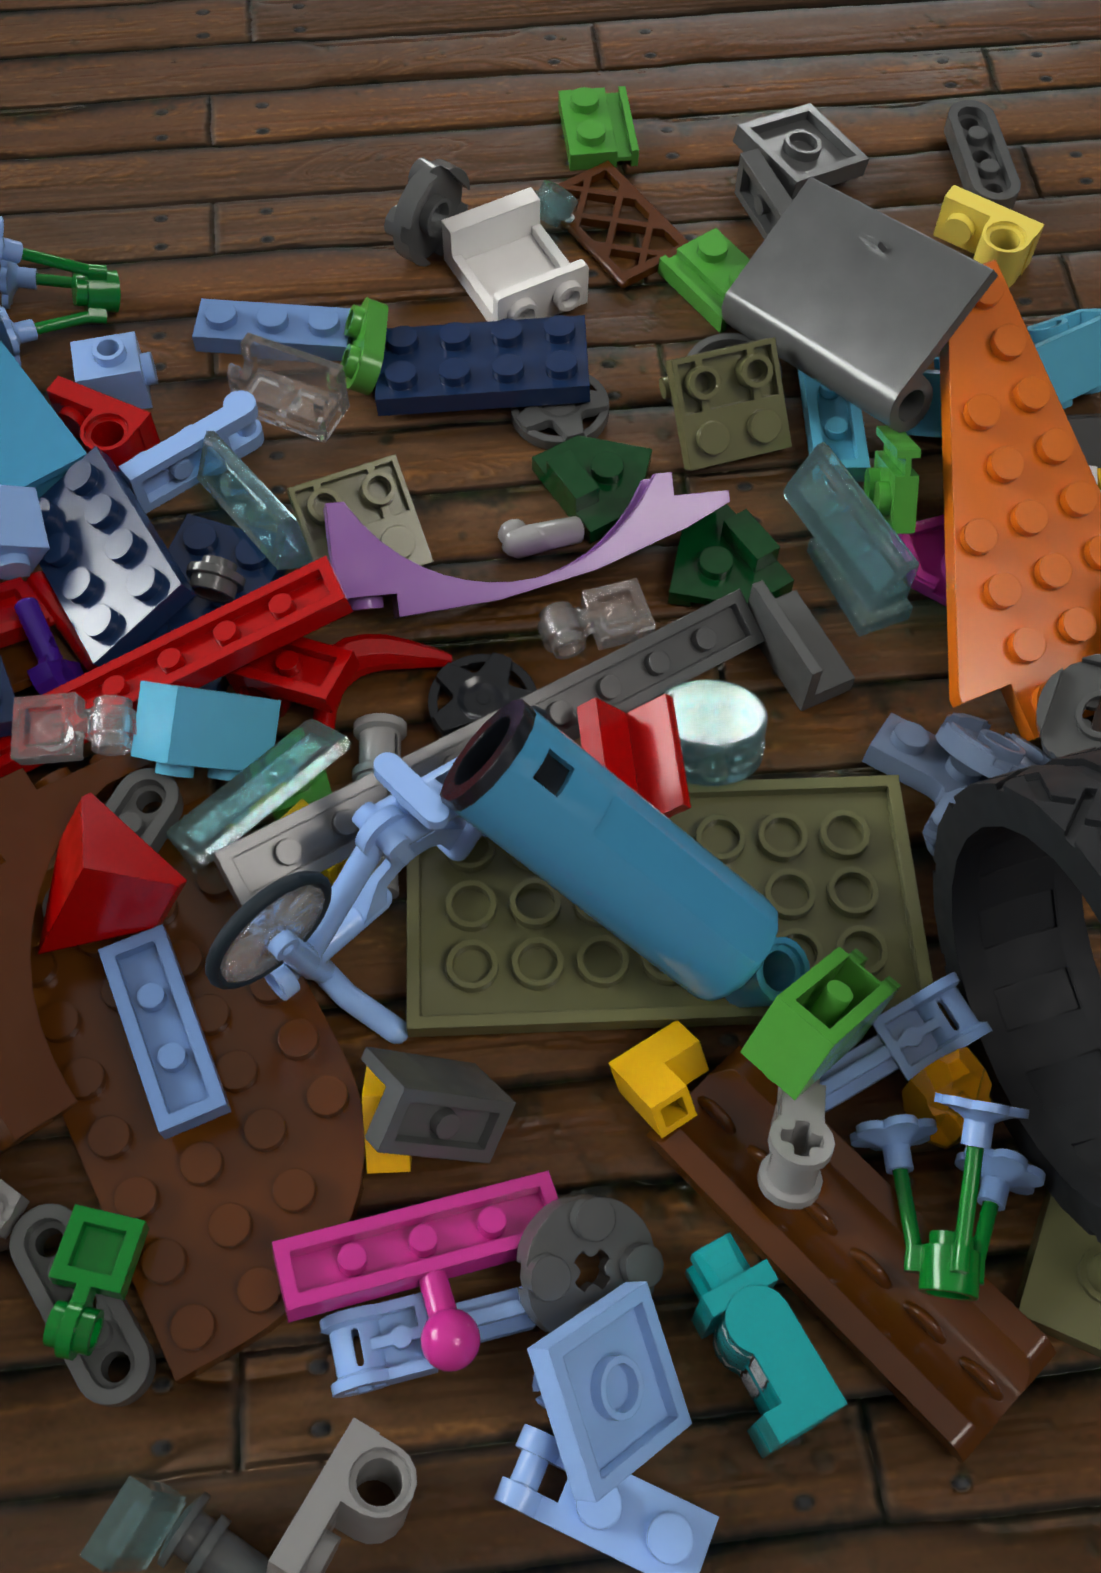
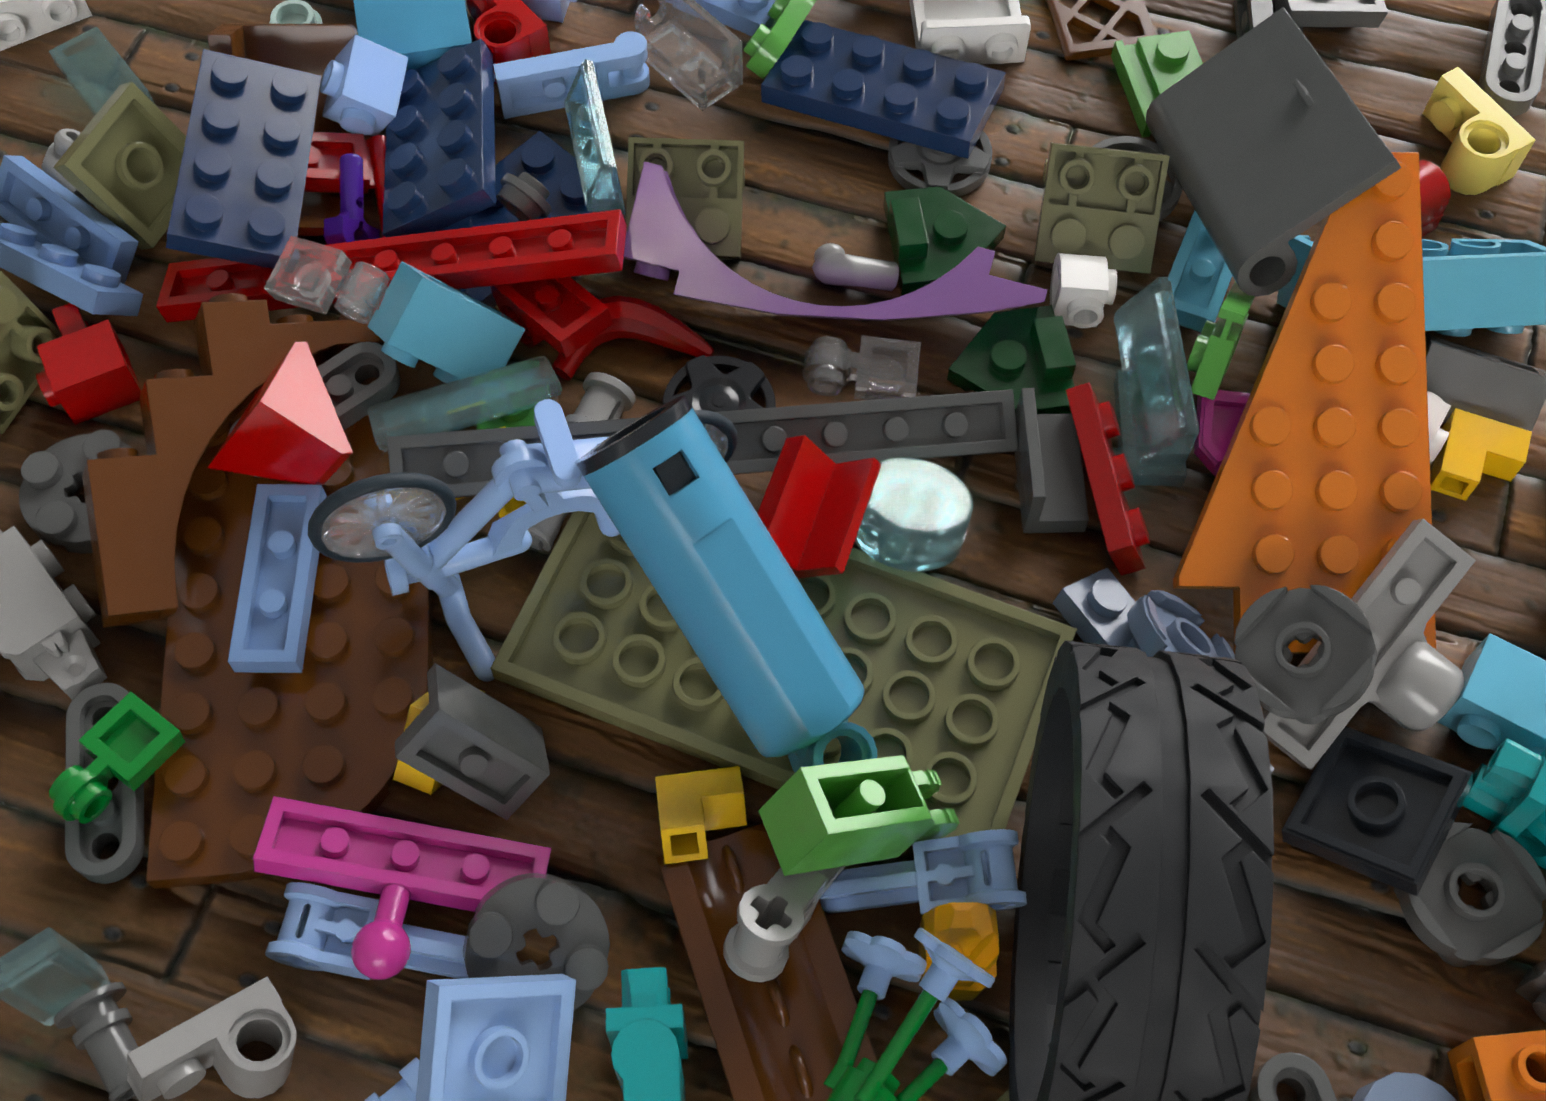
camera: 25 degrees right, 0 degrees up
none -> white plate [1050,253,1117,328]
none -> red plate [1066,382,1150,576]

